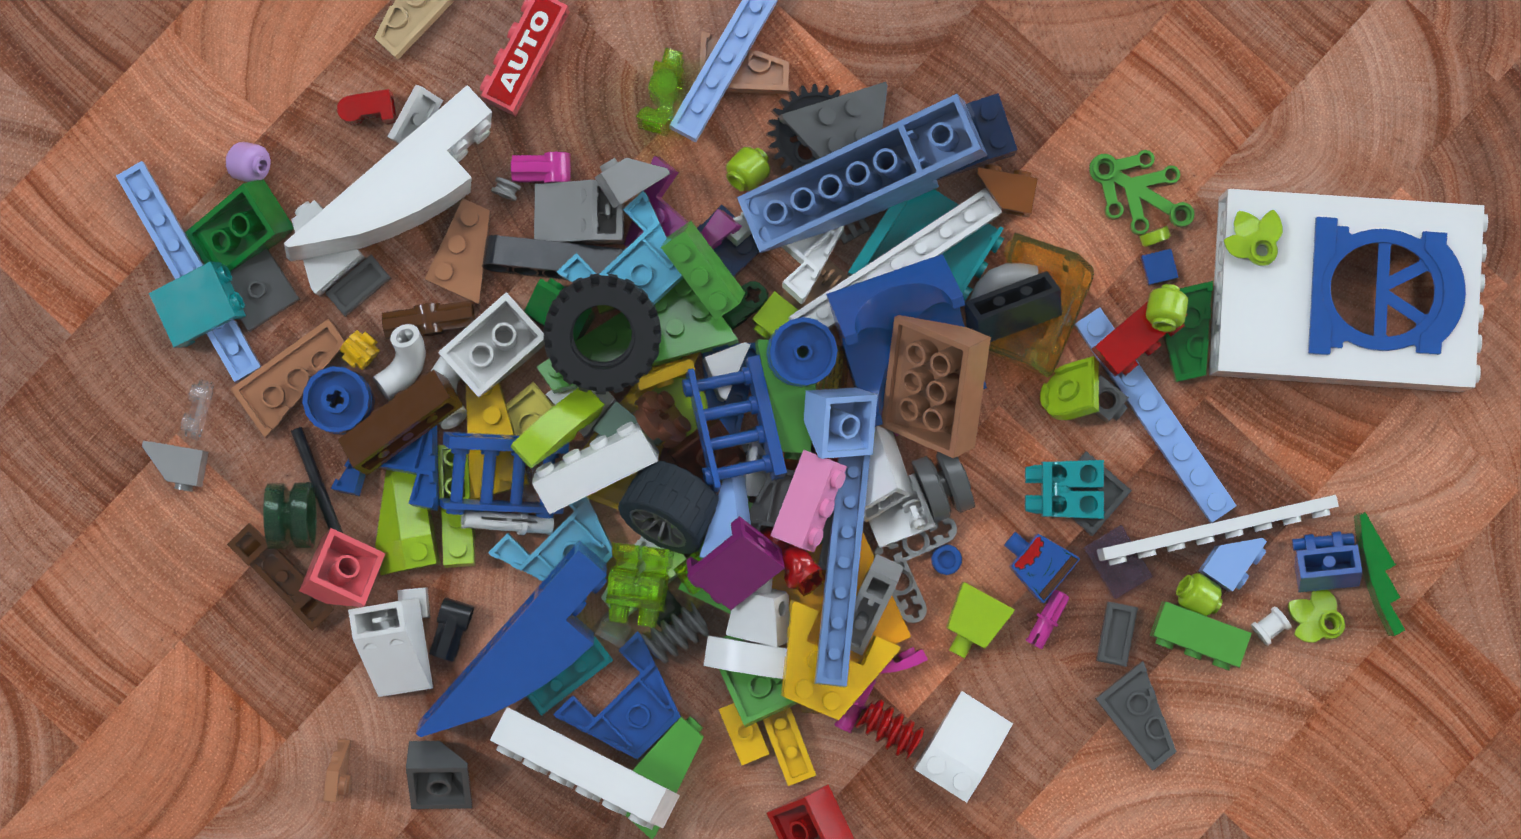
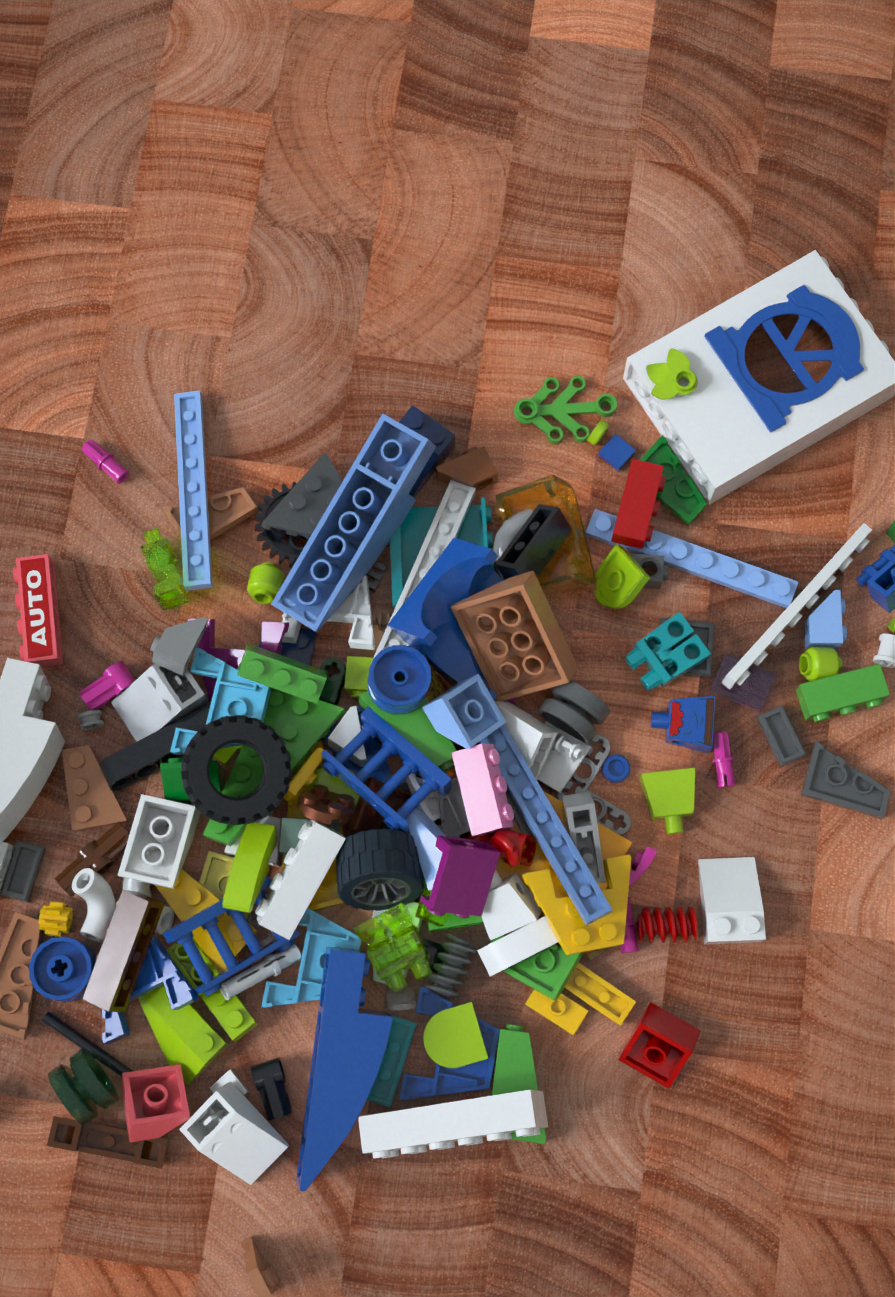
camera: 35 degrees left, 10 degrees down
dark grey slope [406,740,472,809] -> none
lime head [1146,284,1188,332] -> none
none -> lime tile [423,1002,488,1068]

